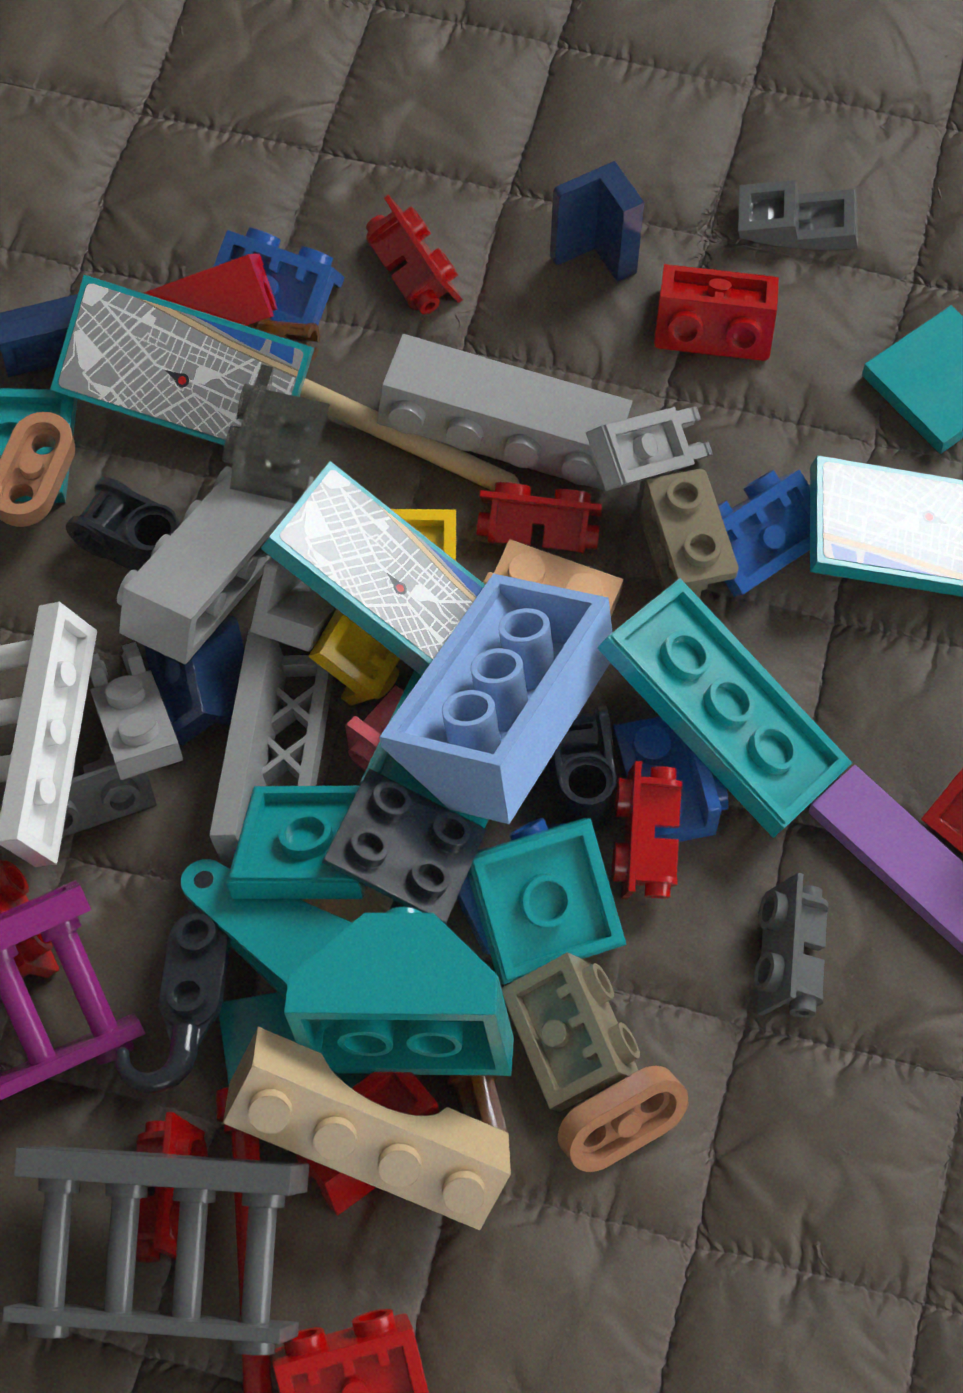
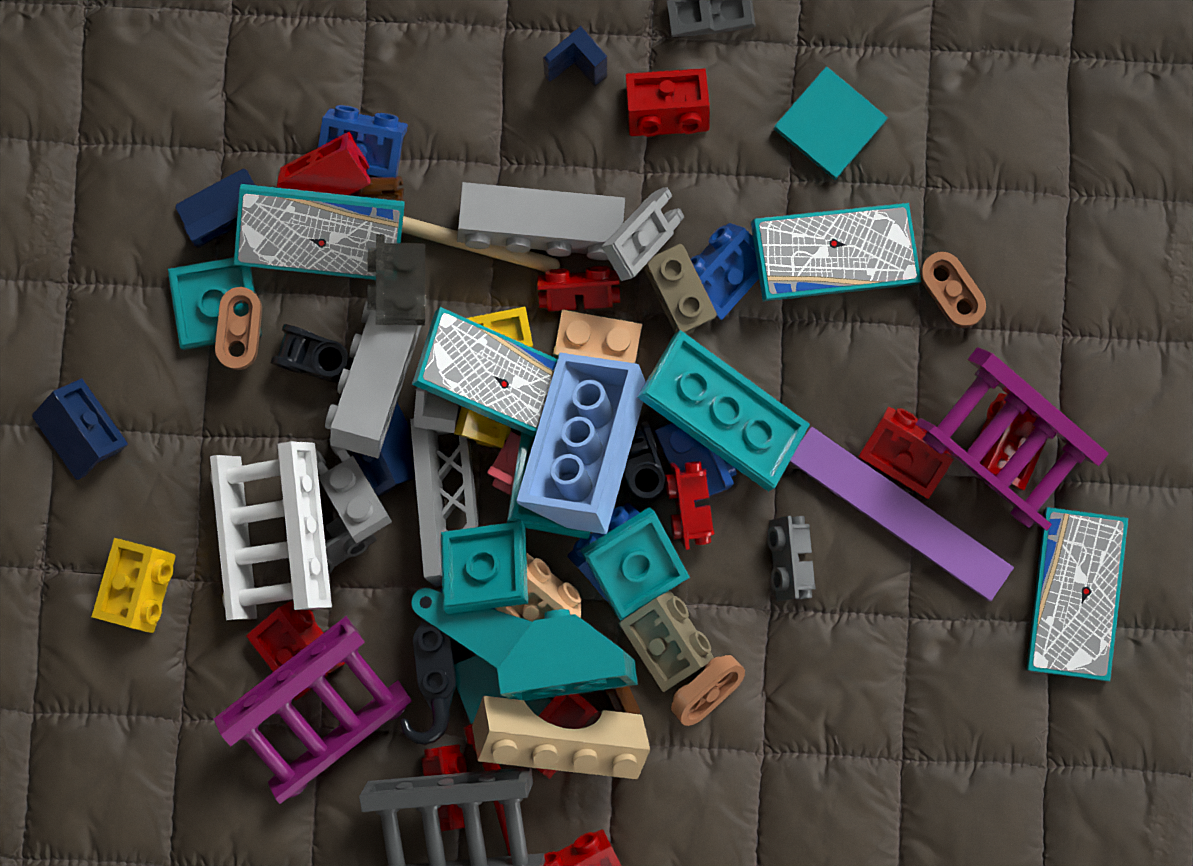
camera: 10 degrees left, 20 degrees up
black hinge [322,768,487,923] -> none
red hinge [366,195,463,314] -> none

